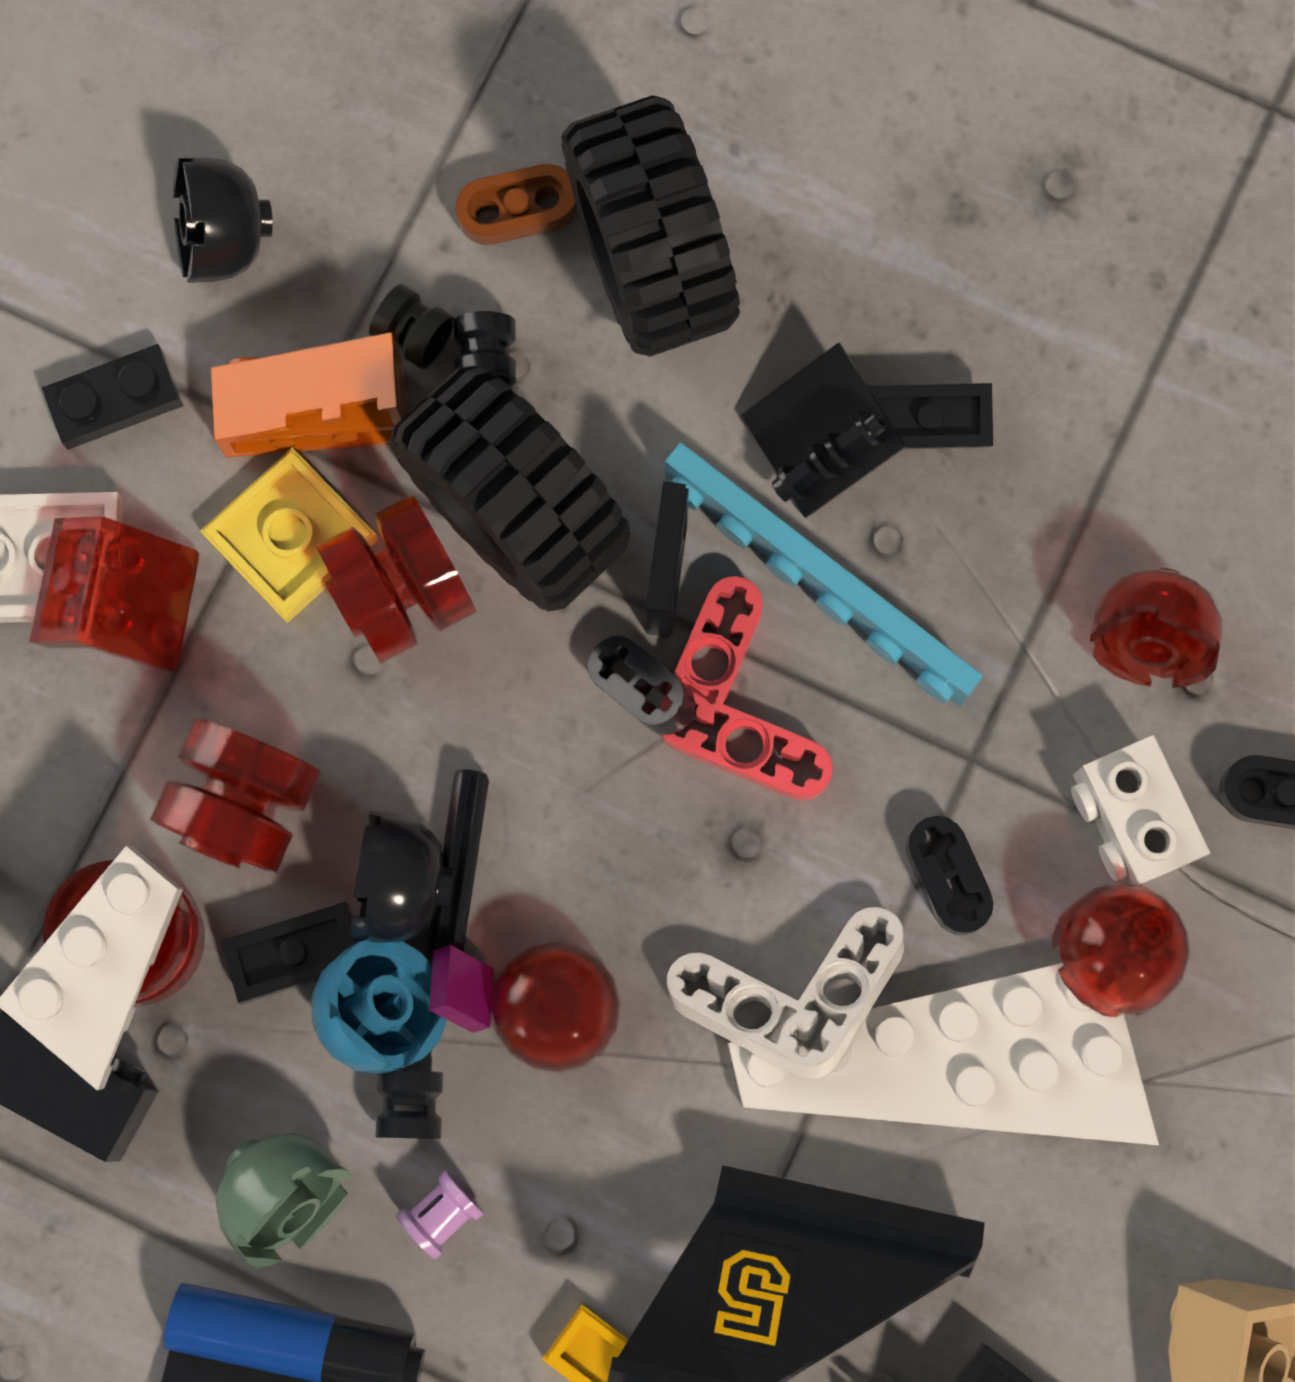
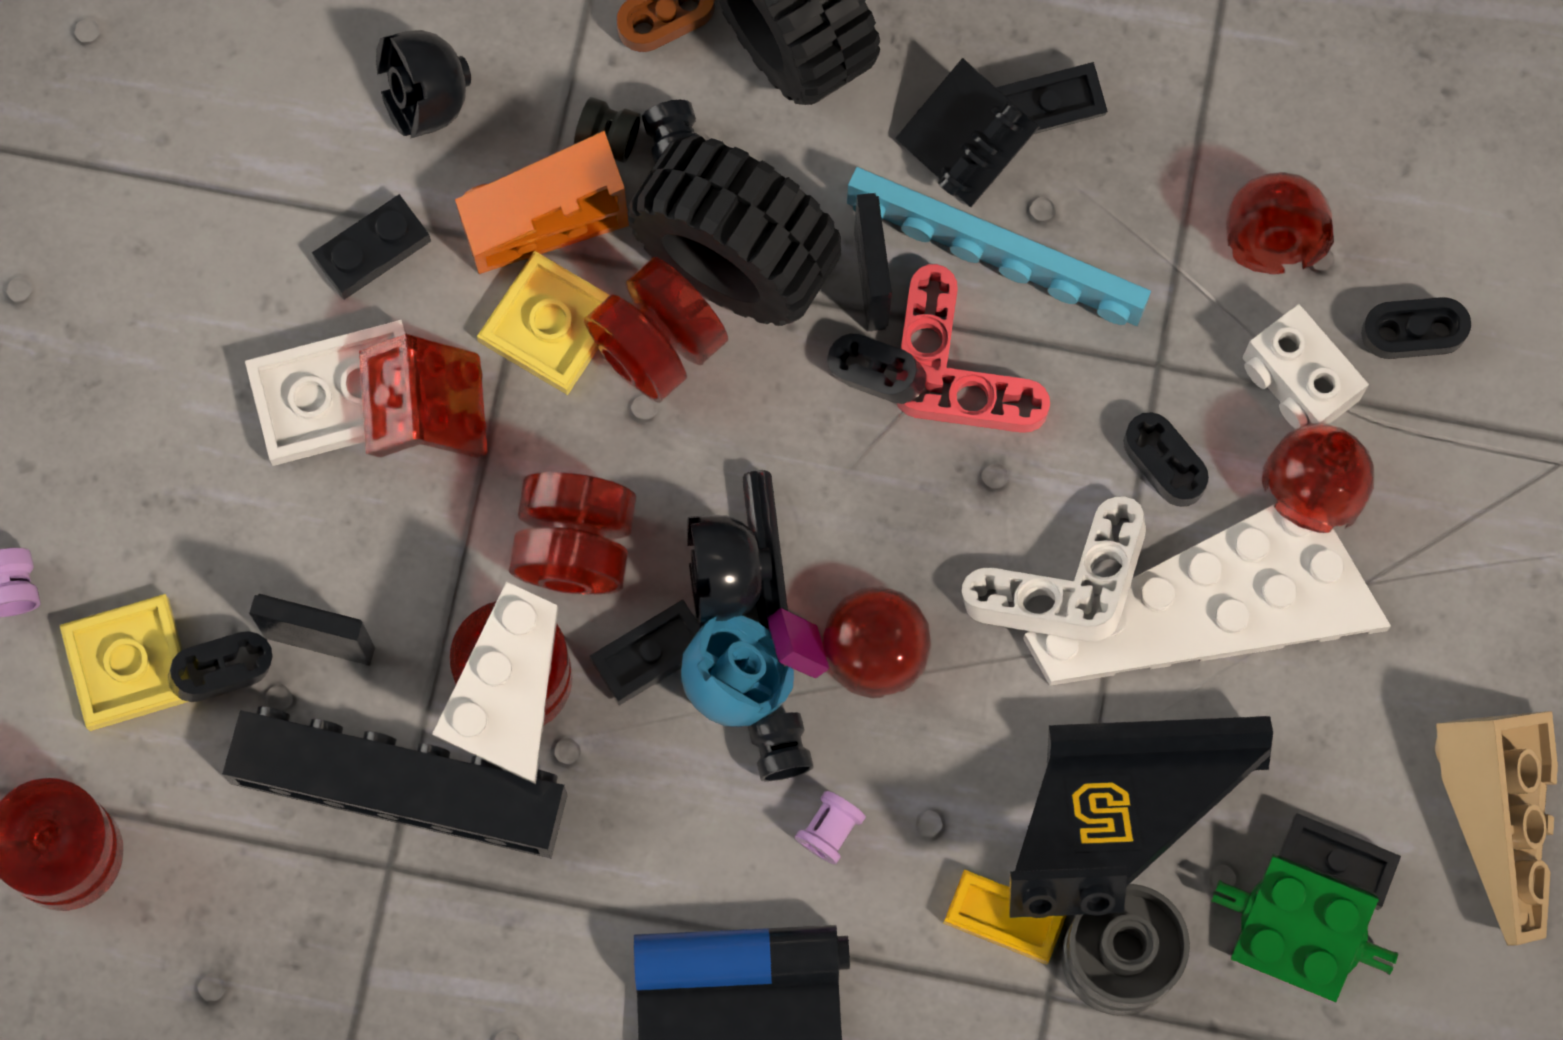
camera: 20 degrees left, 5 degrees down
sand green cylinder [215,1133,351,1268] -> none

